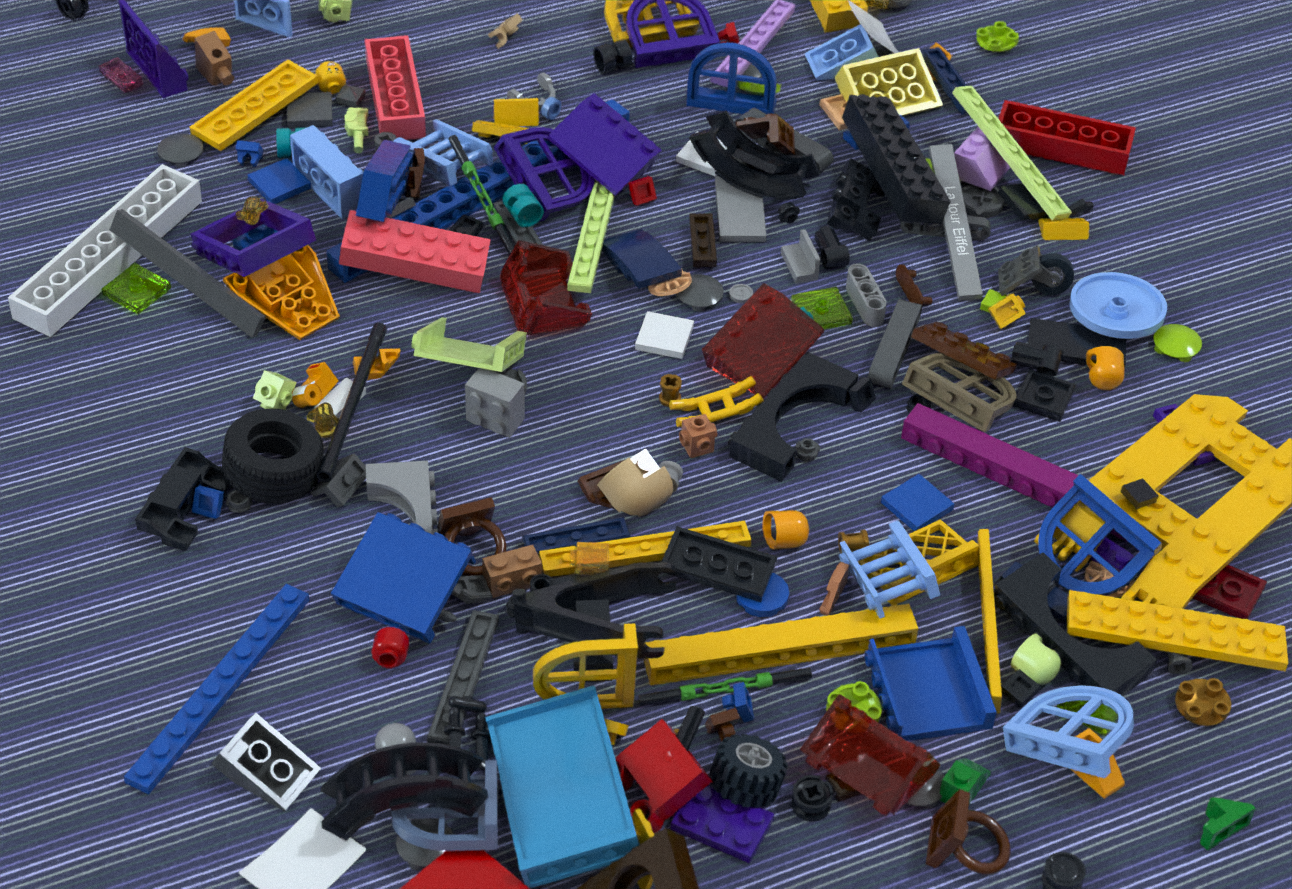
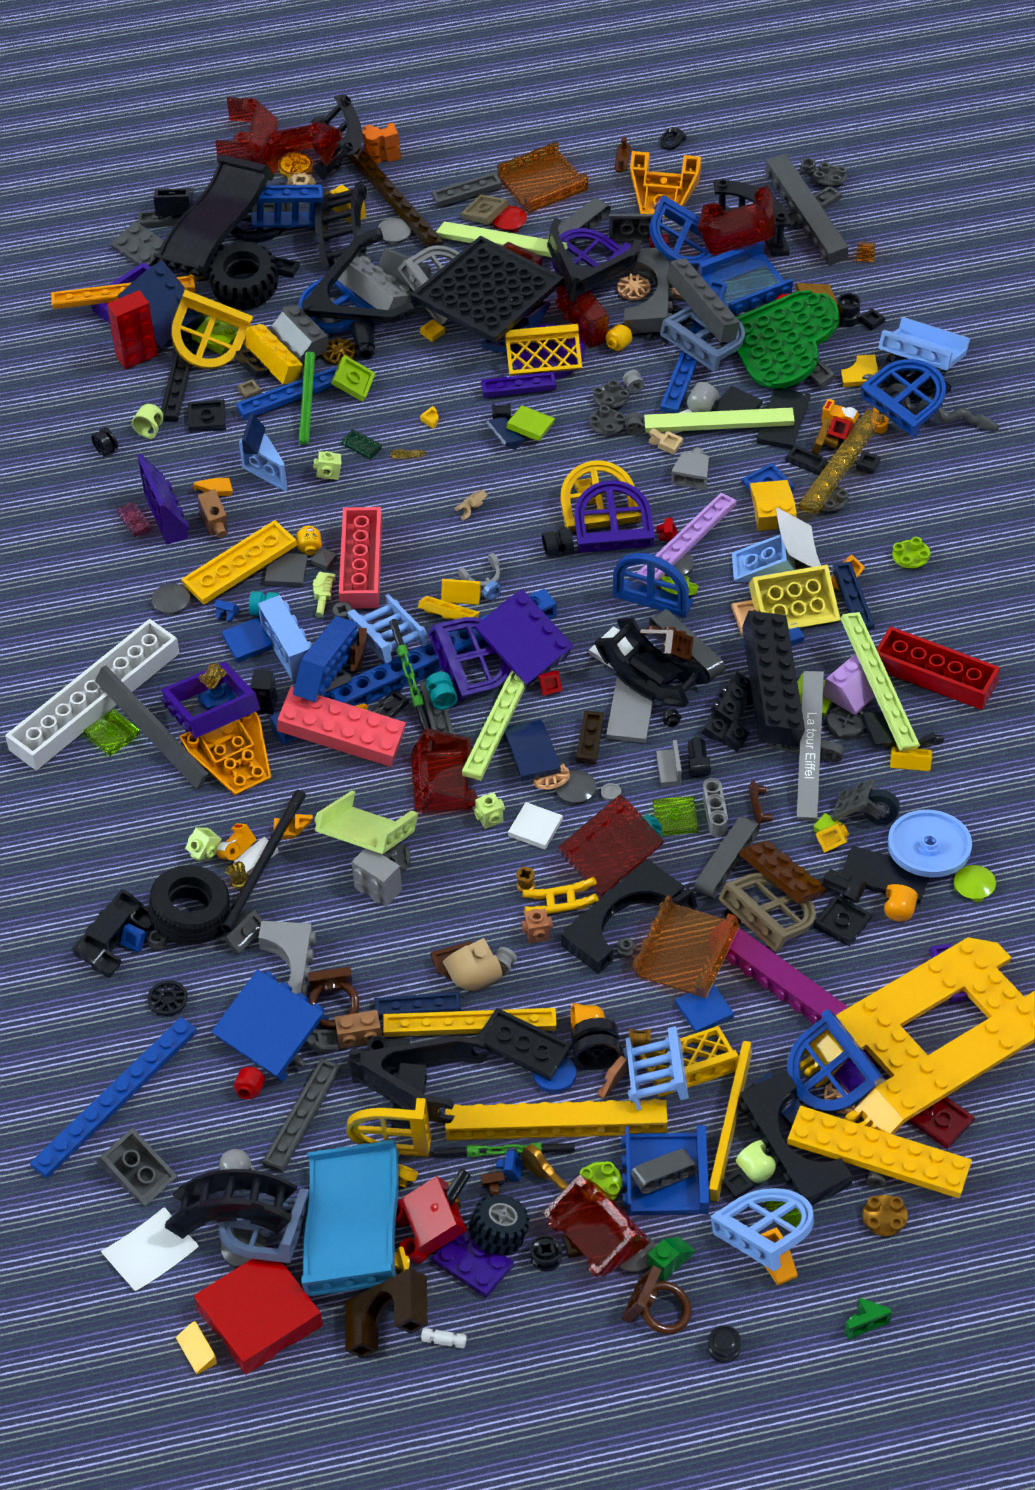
camera: 15 degrees right, 5 degrees up
black piece [444,696,491,770] -> none
clear yellow brick [569,542,609,575] -> none
black tile [1120,478,1159,509] -> none
none -> black wheel [148,981,188,1017]
none -> black brick [250,670,277,715]
none -> yellowish green brick [474,792,505,829]
none -> pearl gold piece [521,1144,575,1198]
none -> black wheel [571,1018,621,1070]
none -> dark grey beam [630,1149,697,1194]
none -> clear orange panel [633,895,740,998]

